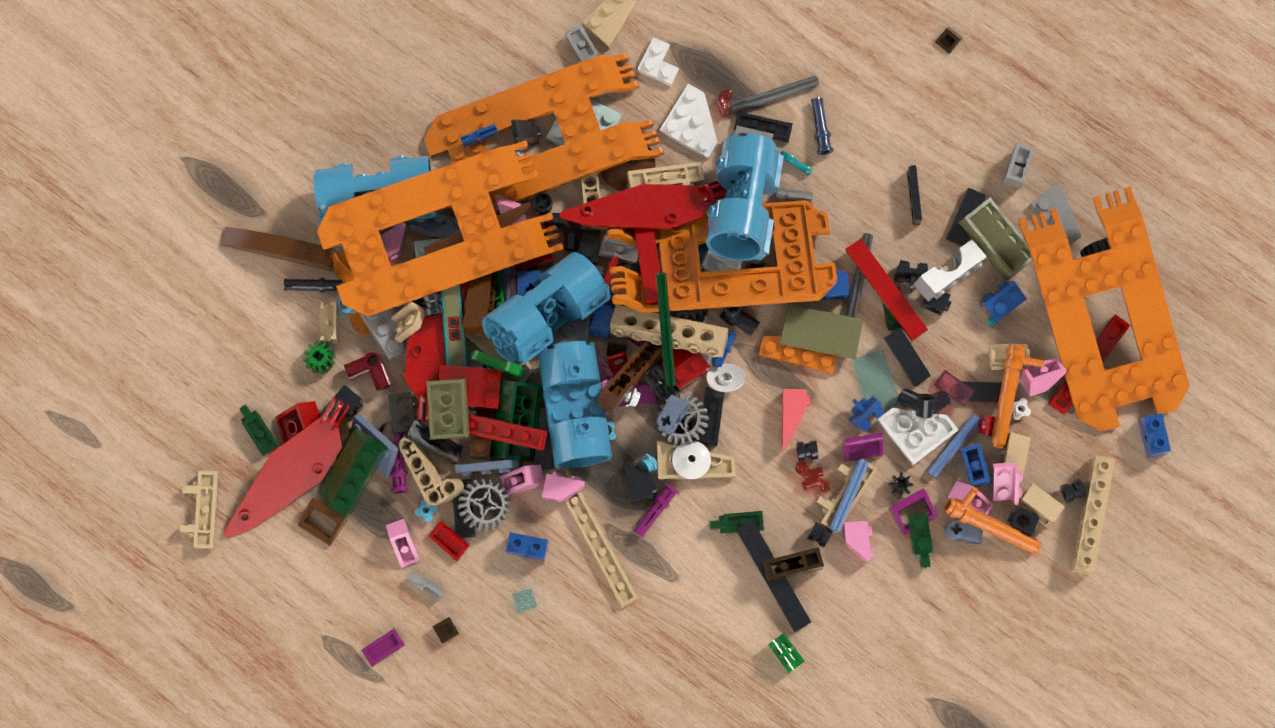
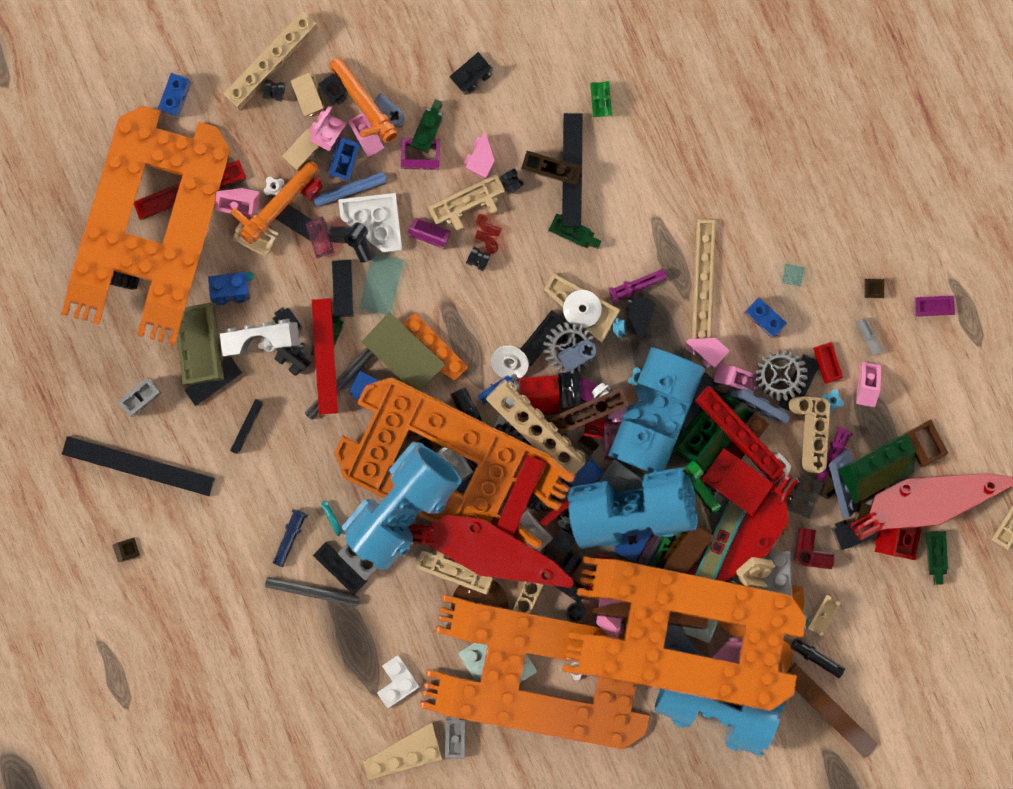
camera: 150 degrees left, 10 degrees up
green gear [303,341,336,374] -> none
black tile [405,420,463,465] -> none
black wheel [423,294,444,318] -> none
olive tile [426,379,470,440] -> none
blue axle [460,124,498,148] -> none
black slope [511,120,542,147] -> none
dark green axle [656,272,676,387] -> none
white plate [659,84,718,159] -> none
clear red arm [716,89,733,118] -> none
light grey axle [776,187,813,203] -> none
coral slope [782,389,810,449] -> none
medium blue axle [830,459,869,532] -> none
blue hips [848,396,884,432] -> none
black gear [888,472,913,497] -> none
light grey wing [1030,182,1082,245] -> none
none -> black tile [62,436,215,496]
none -> black bracket [449,52,493,95]

